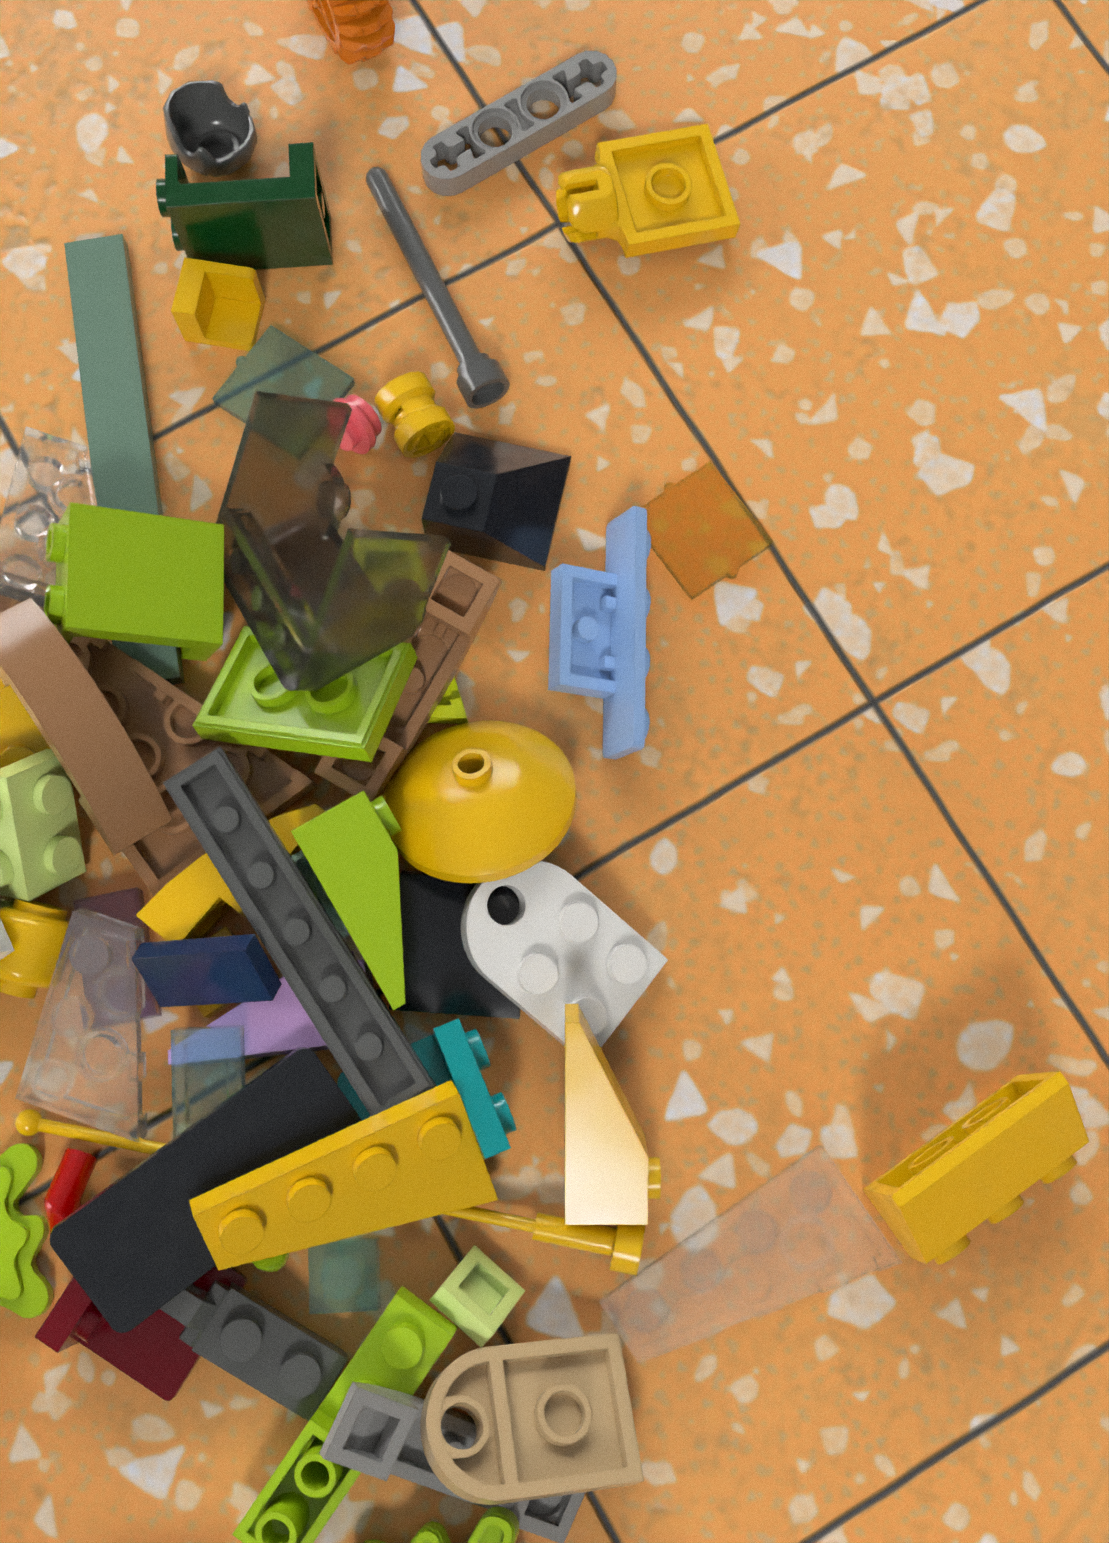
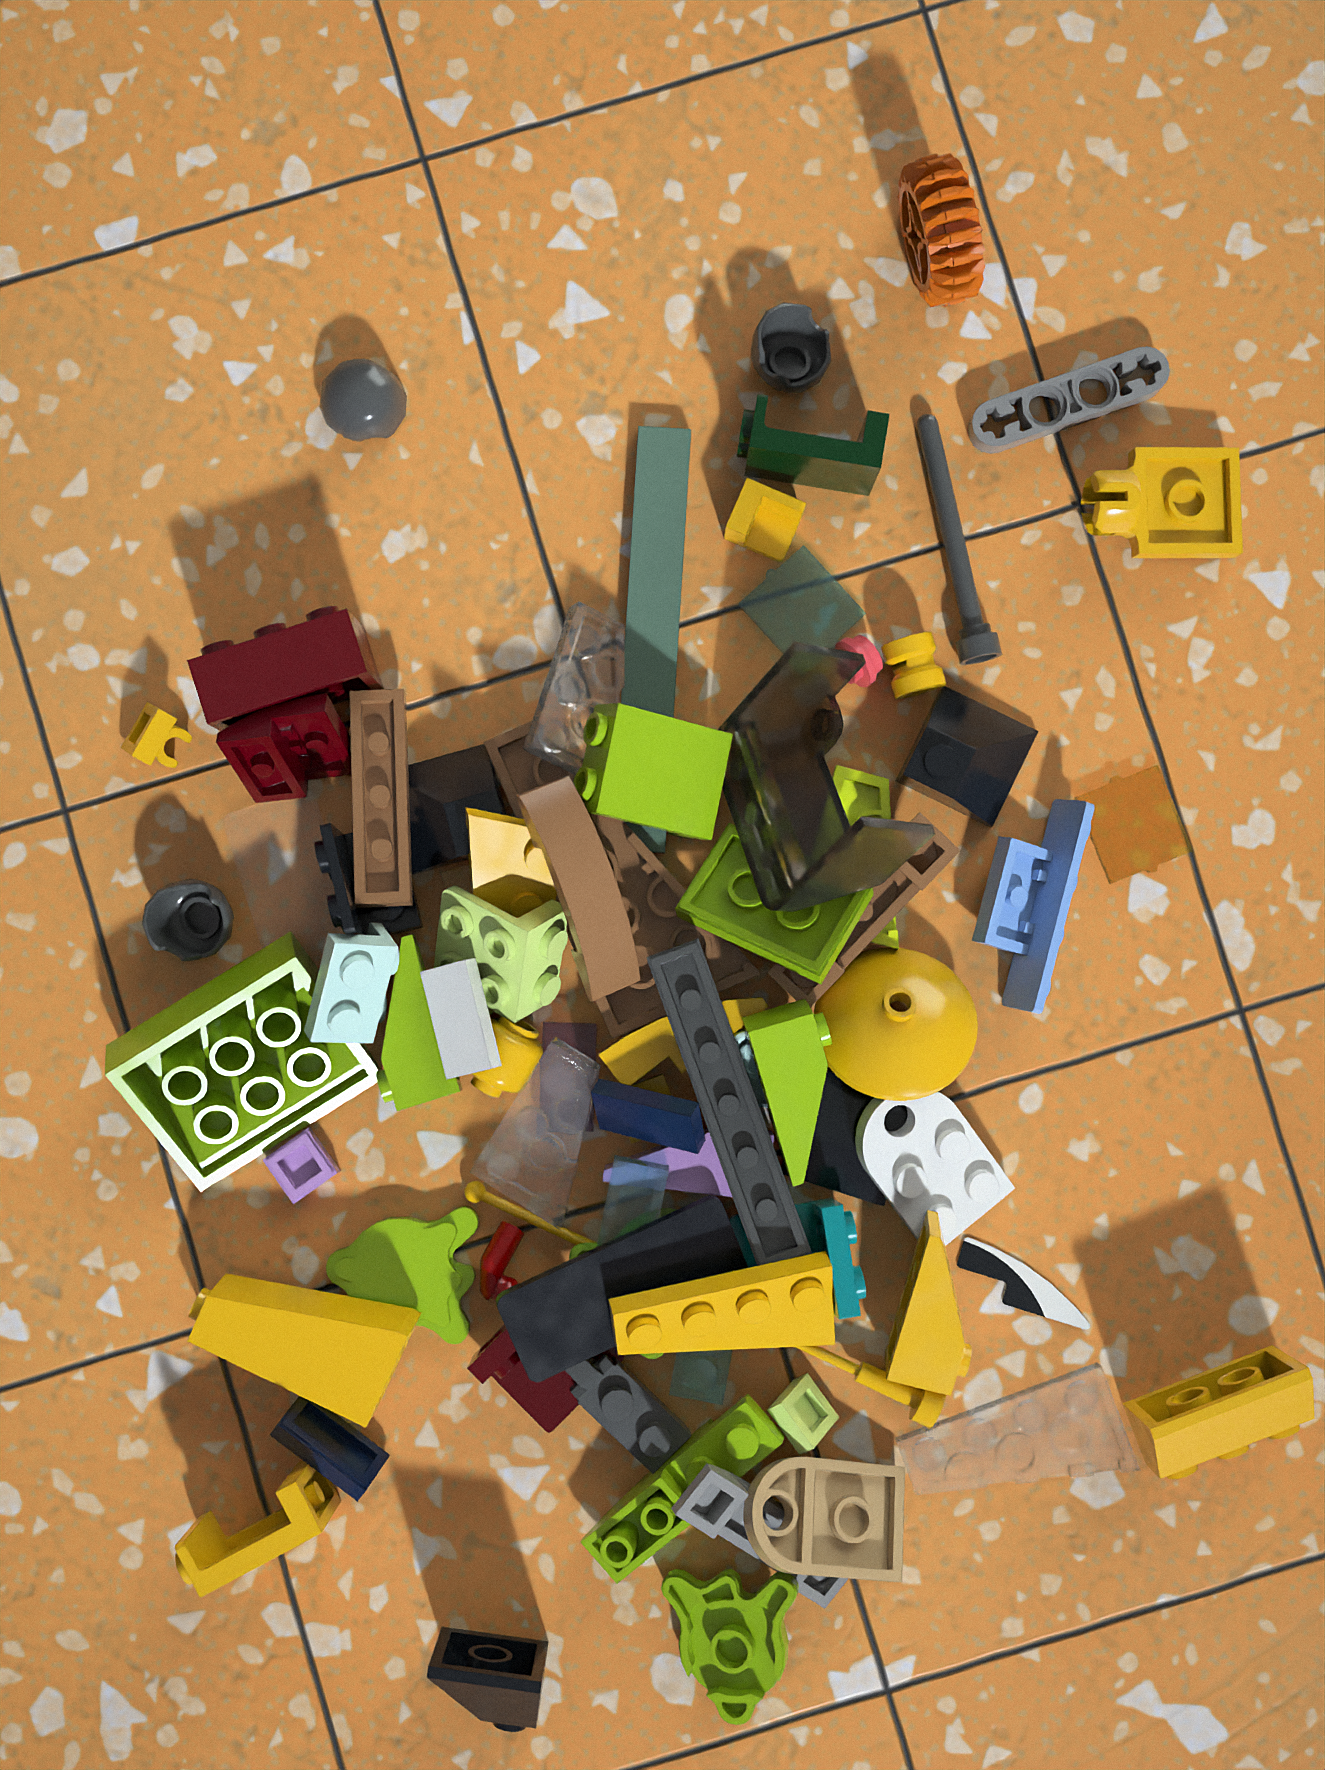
camera: 15 degrees right, 10 degrees up
none -> sticker [957,1237,1090,1330]

